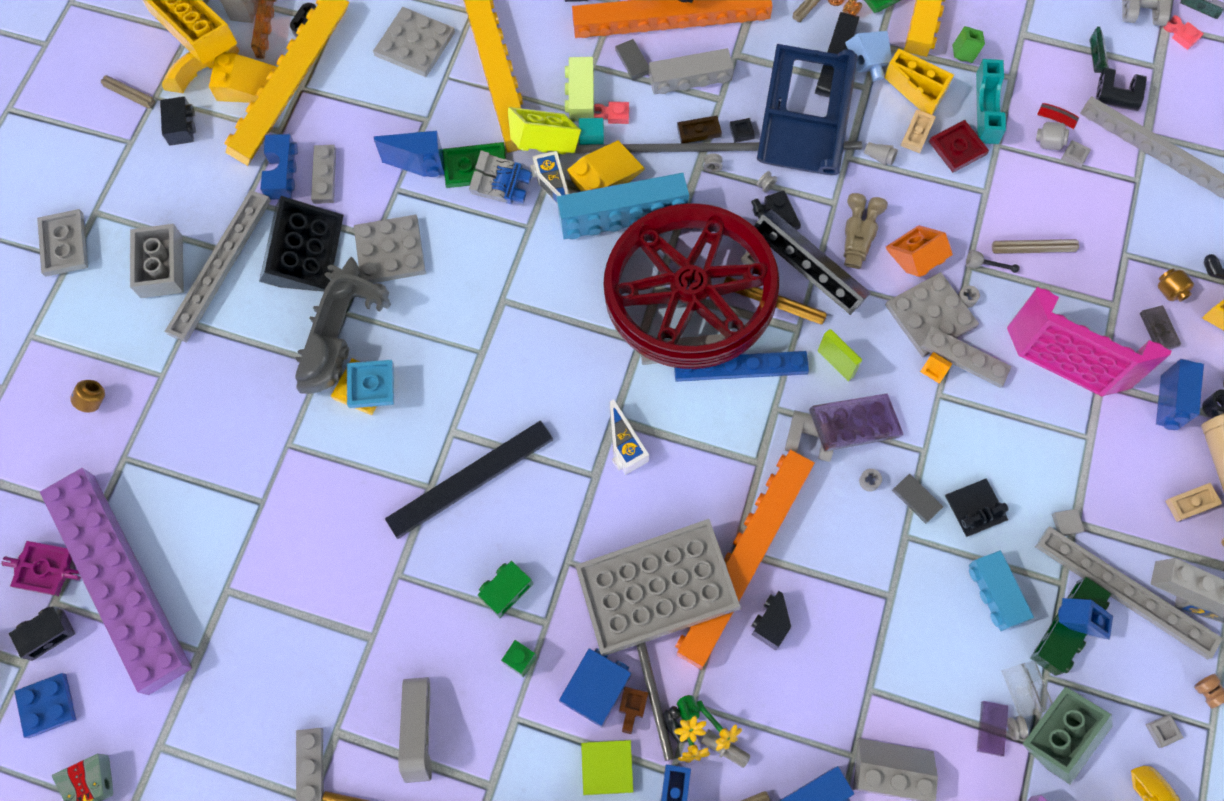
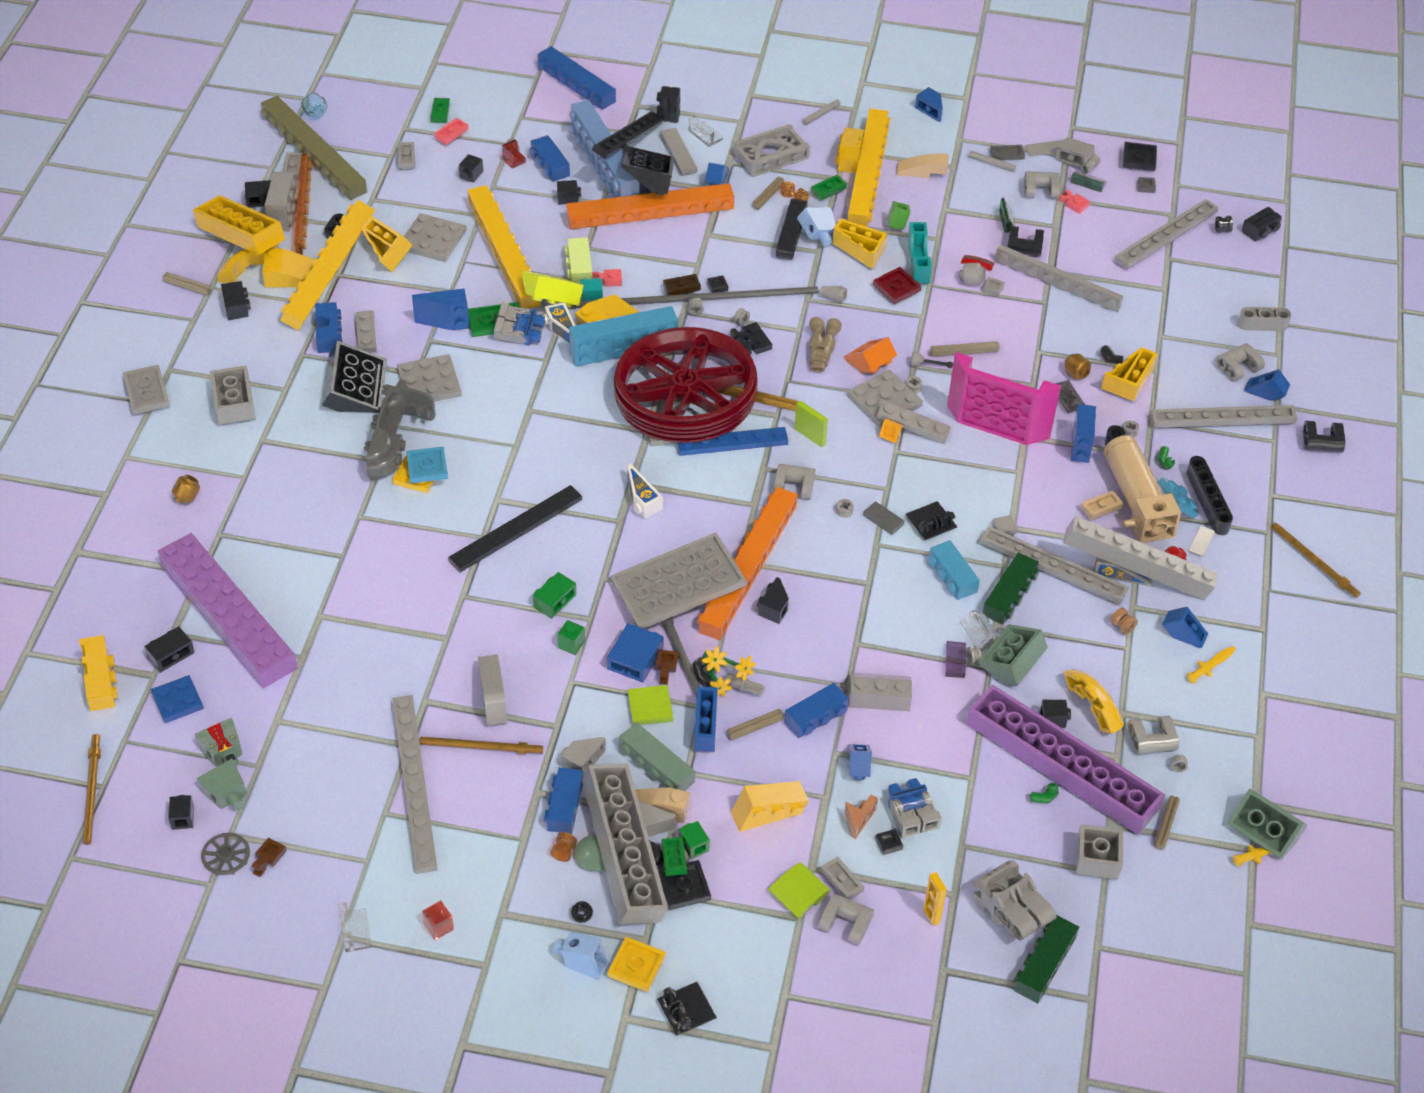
camera: 10 degrees left, 20 degrees down
magenta plate [1,541,81,597] -> none
light grey plate [164,190,271,343] -> none
dark grey tile [615,39,649,81] -> none
light grey brick [649,48,734,94] -> none
black brick [754,209,871,315] -> none
dark blue piece [757,44,858,175] -> none
clear purple plate [809,393,904,452] -> none
tan plate [901,109,936,153] -> none
blue slope [1058,598,1113,640] -> none
light grey tile [1145,714,1184,748] -> none
none -> yellow wedge [361,215,413,272]

